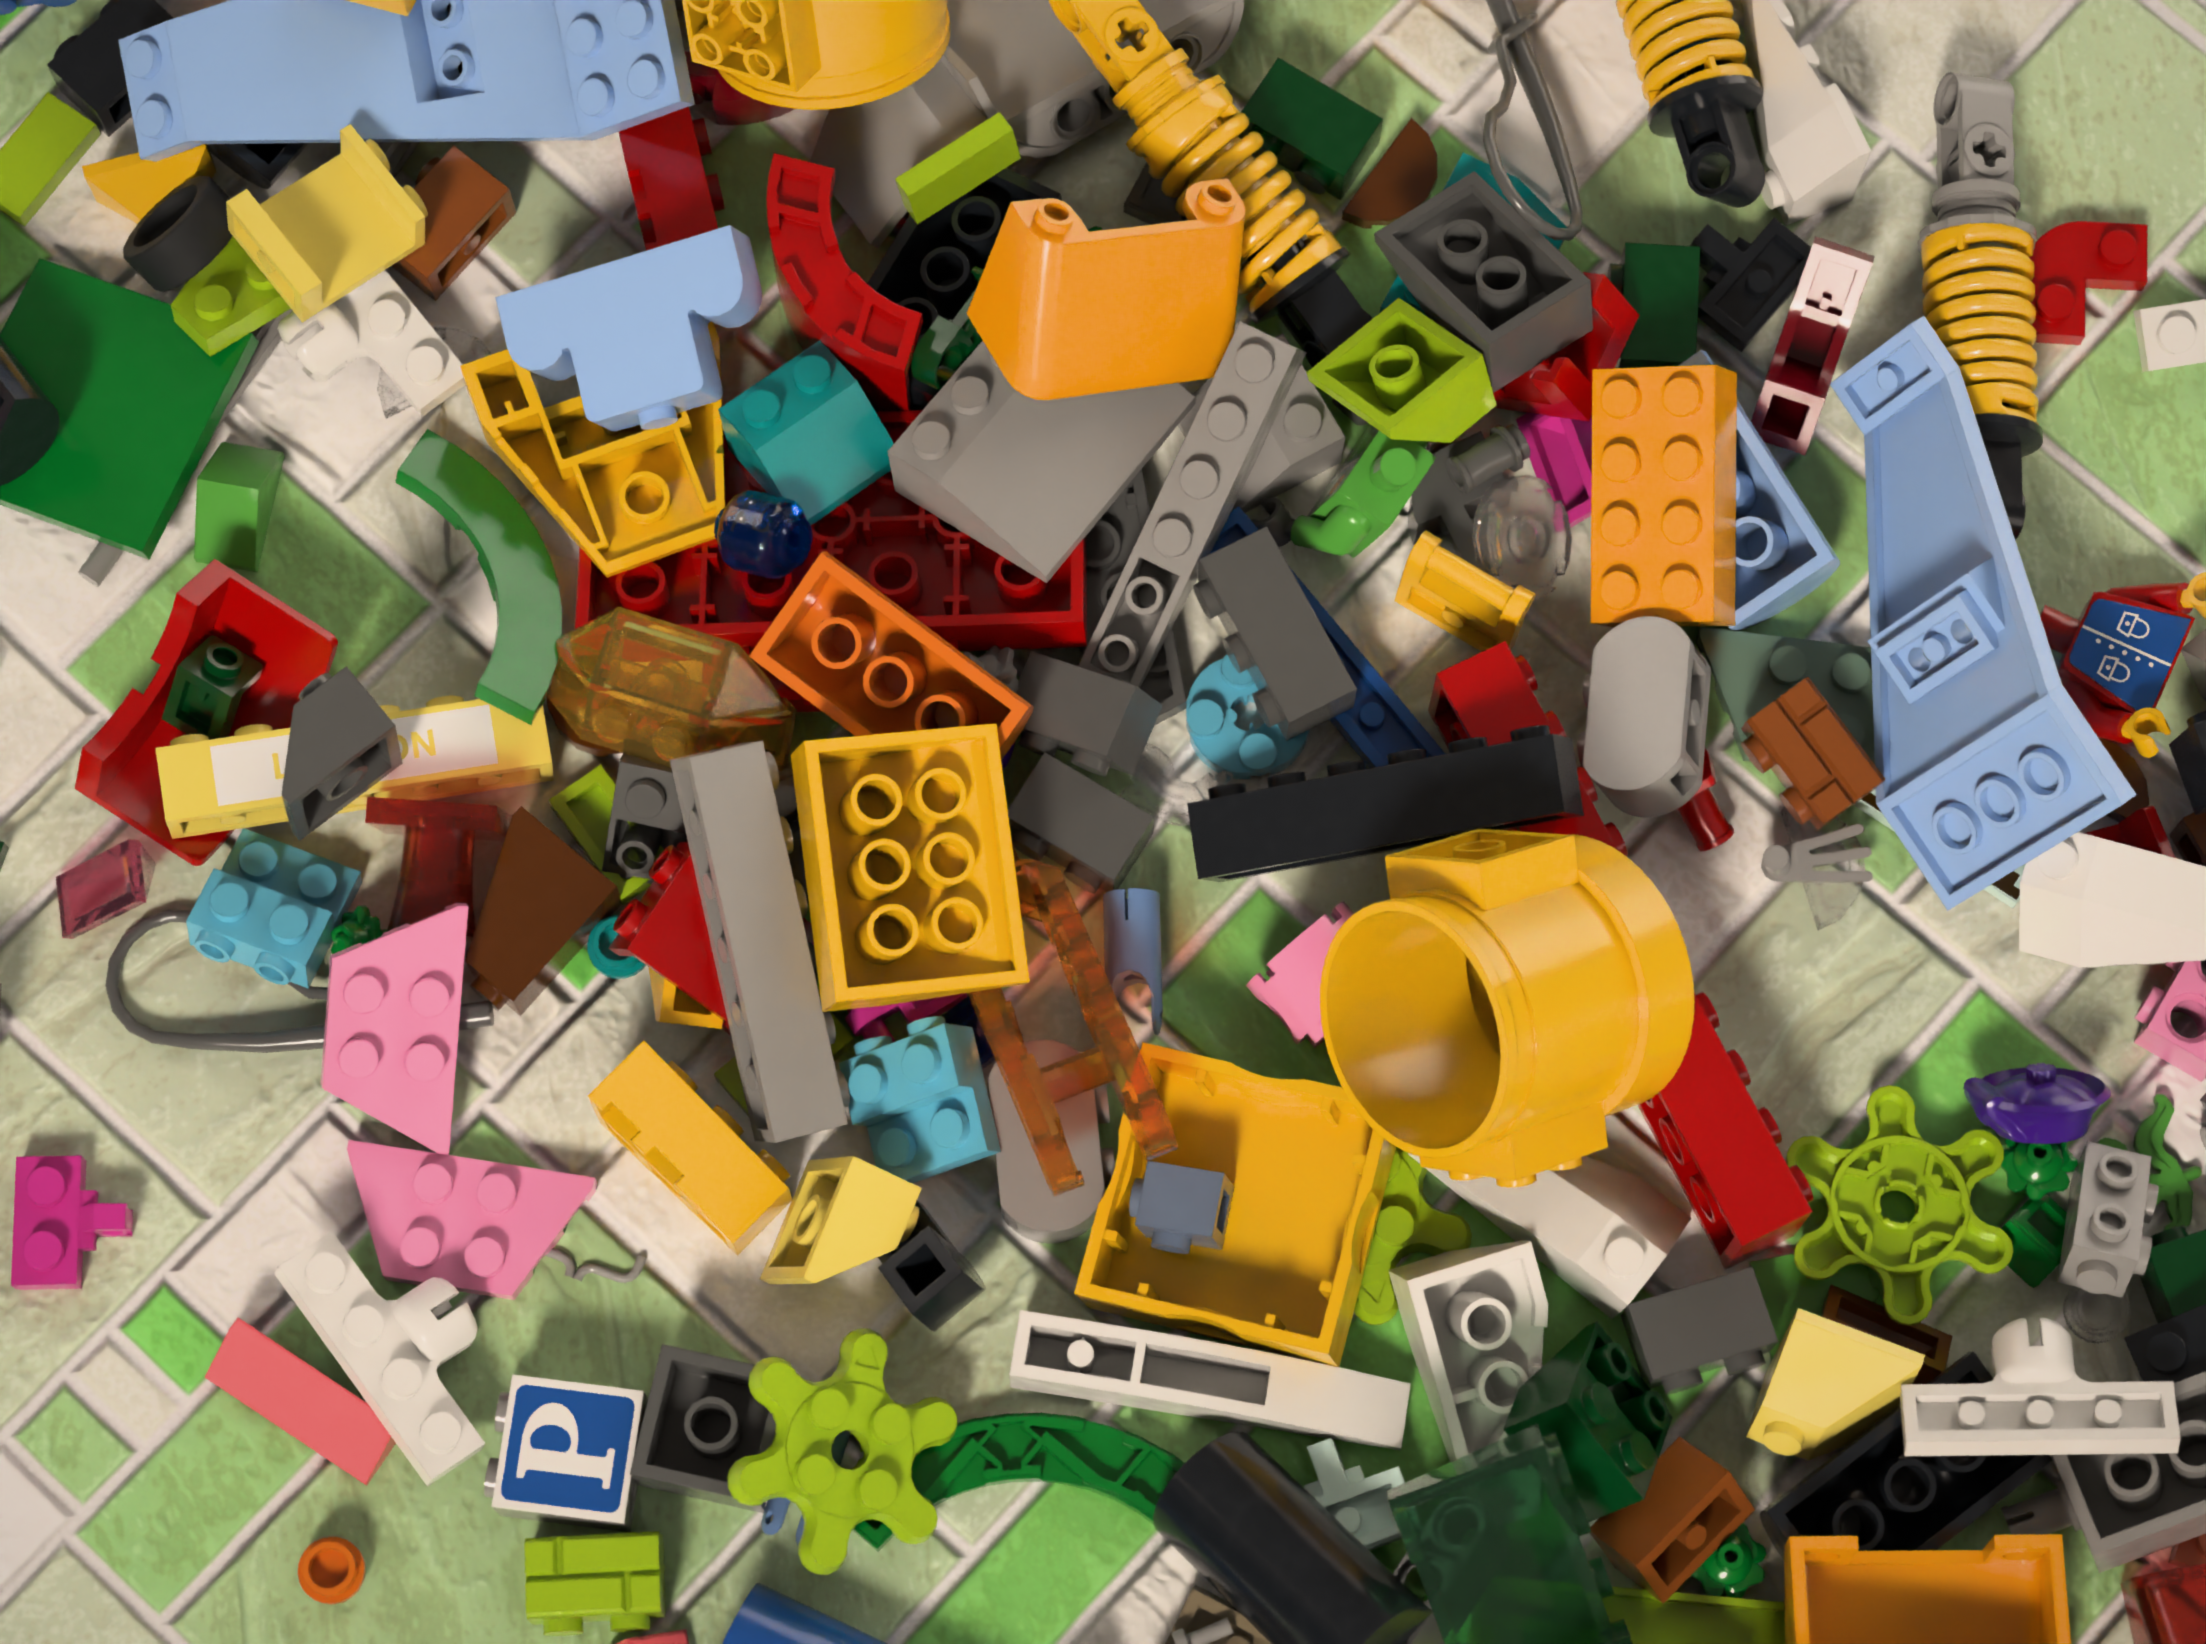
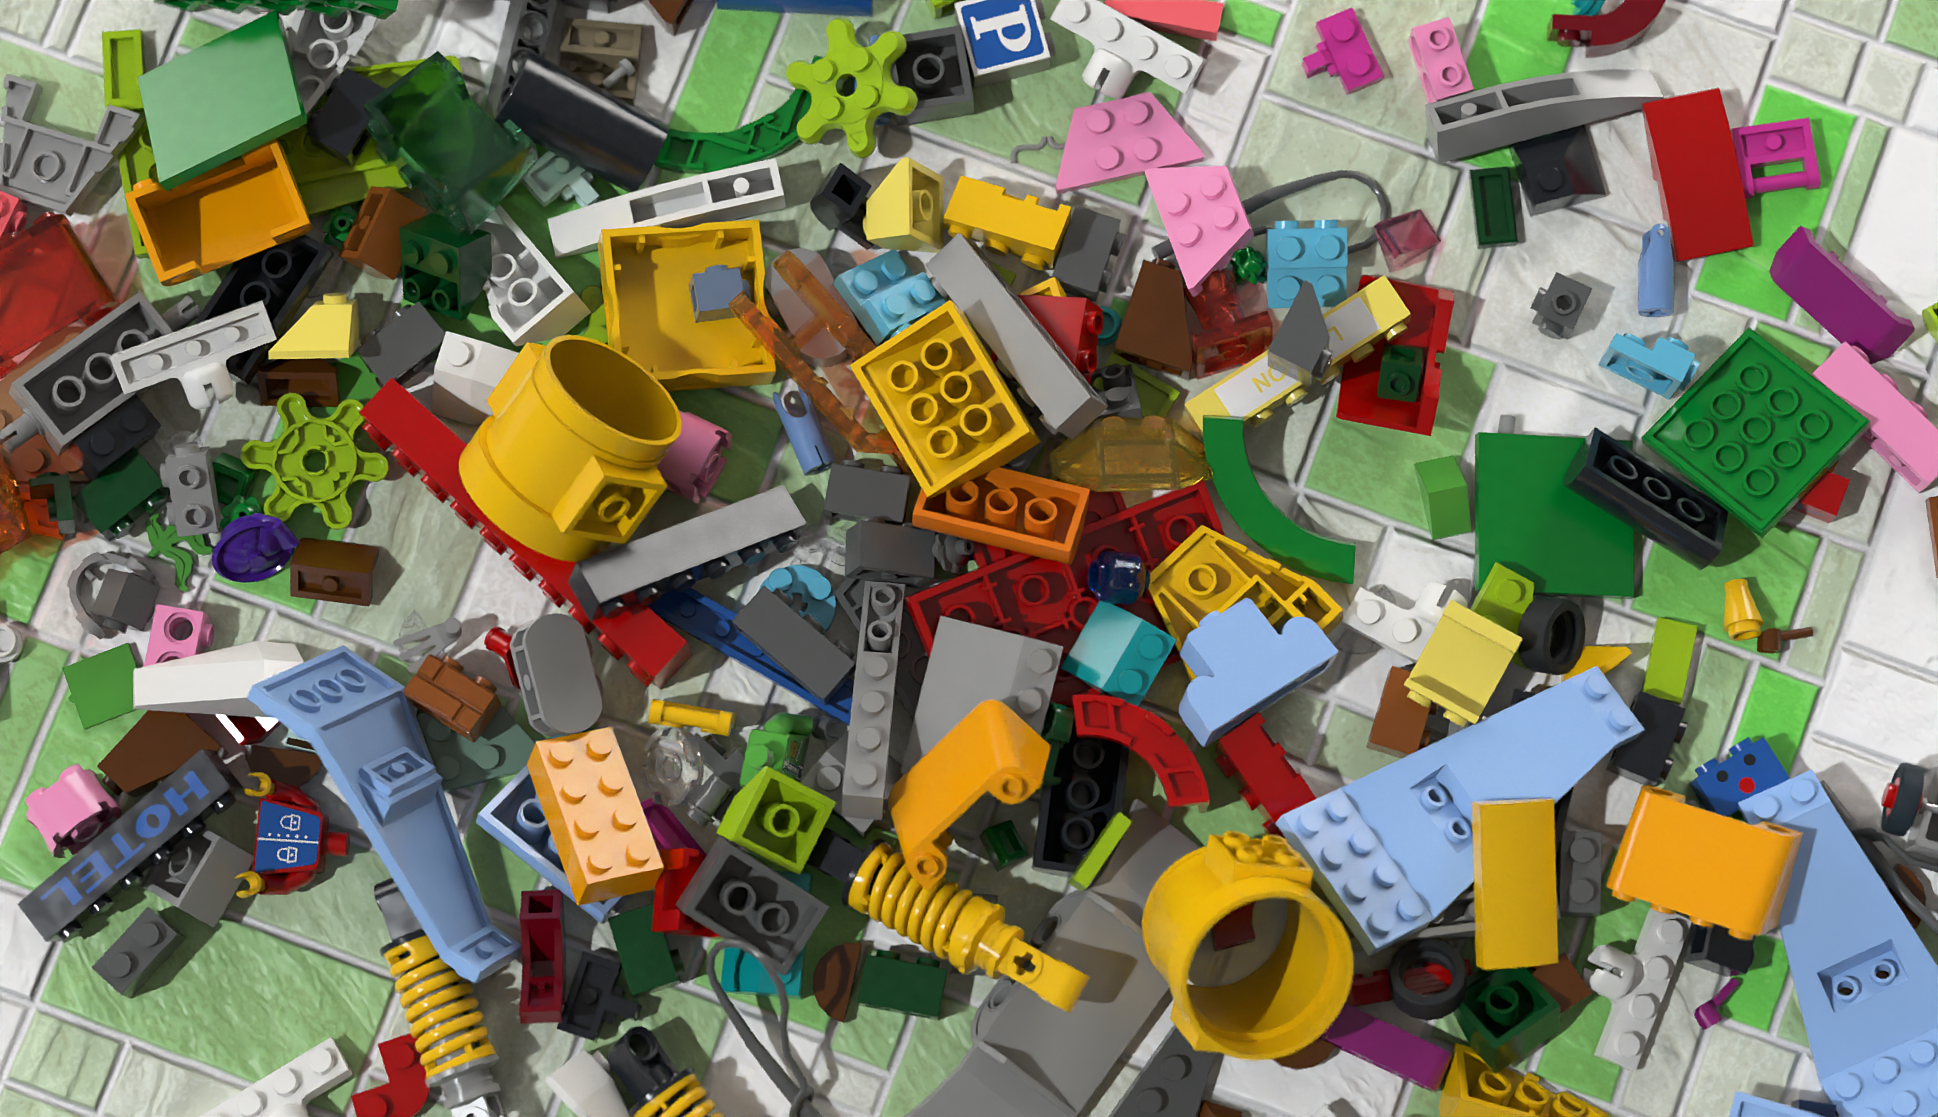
camera: 160 degrees right, 5 degrees up
none -> reddish brown panel [290,537,379,607]
none -> dark grey brick [1052,206,1125,302]

